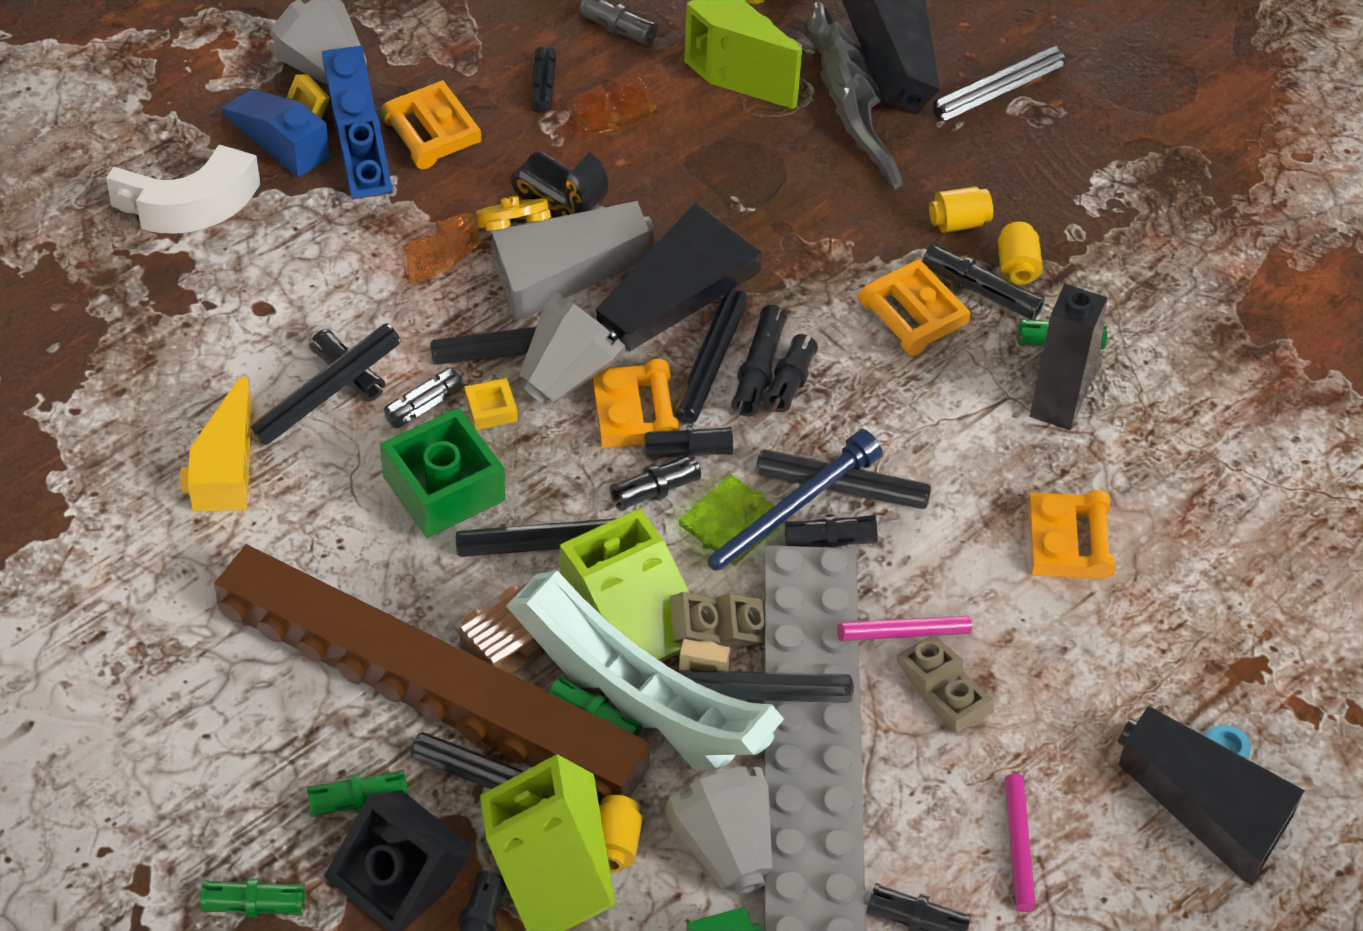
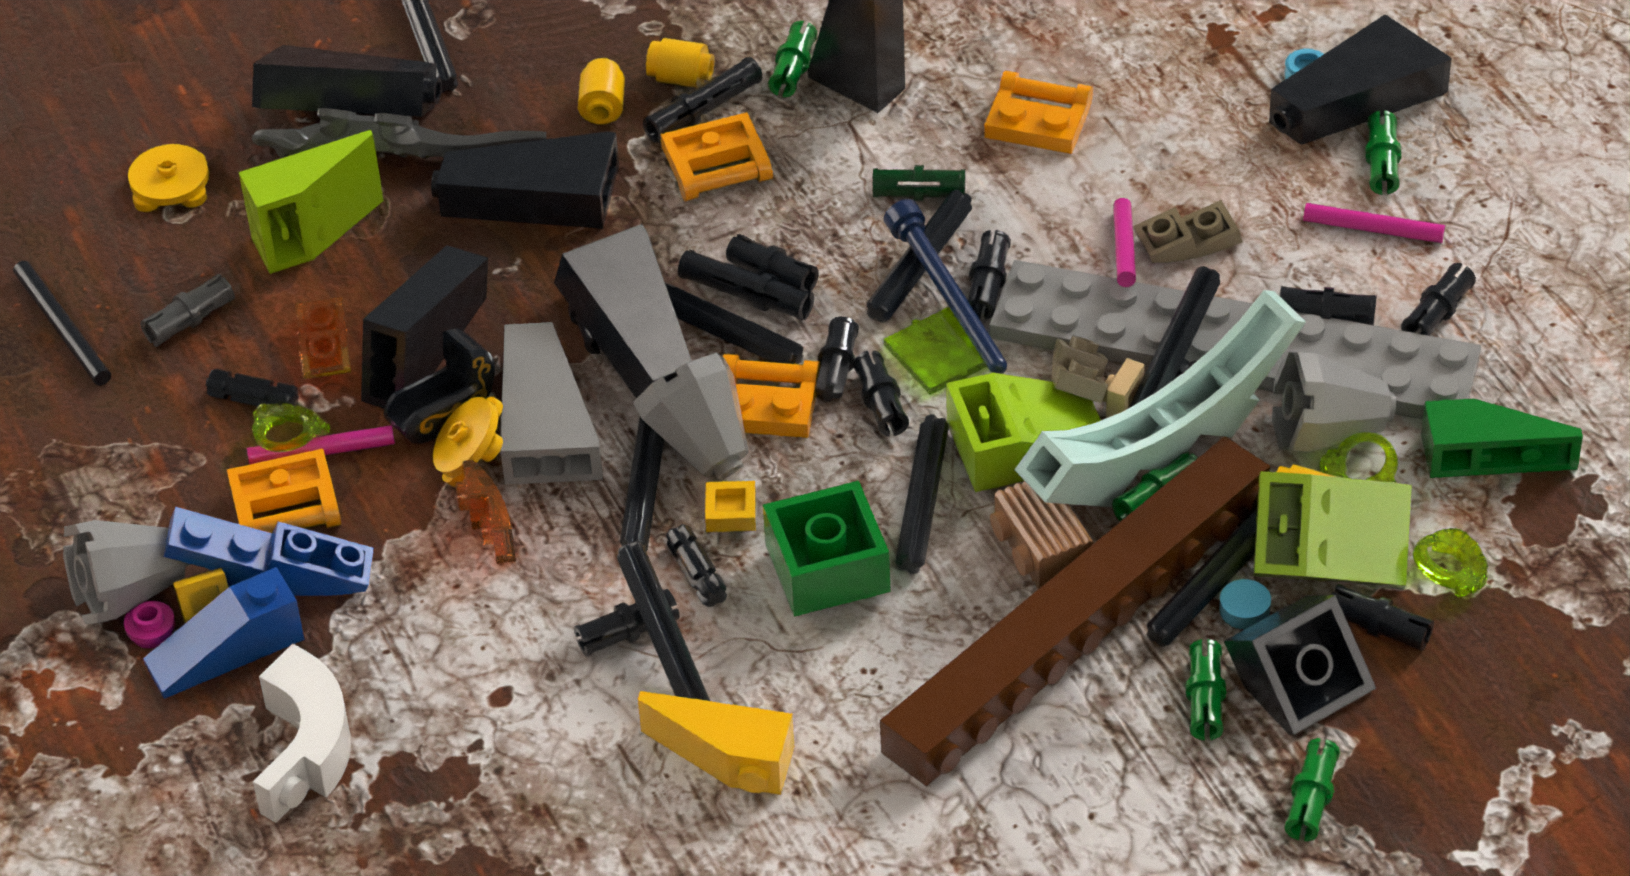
camera: 70 degrees left, 5 degrees down
none -> dark pink plate [124,601,175,649]
none -> dark pink bar [247,425,395,465]
none -> clear neon green piece [252,403,330,452]
none -> black slope [361,245,488,409]
none -> black slope [431,132,619,229]
none -> dark green pin [872,165,966,202]
none -> medium azure tile [1219,579,1271,629]
none -> black pin [1280,286,1377,325]
none -> clear neon green piece [1319,432,1398,483]
none -> green pin [1365,111,1402,195]

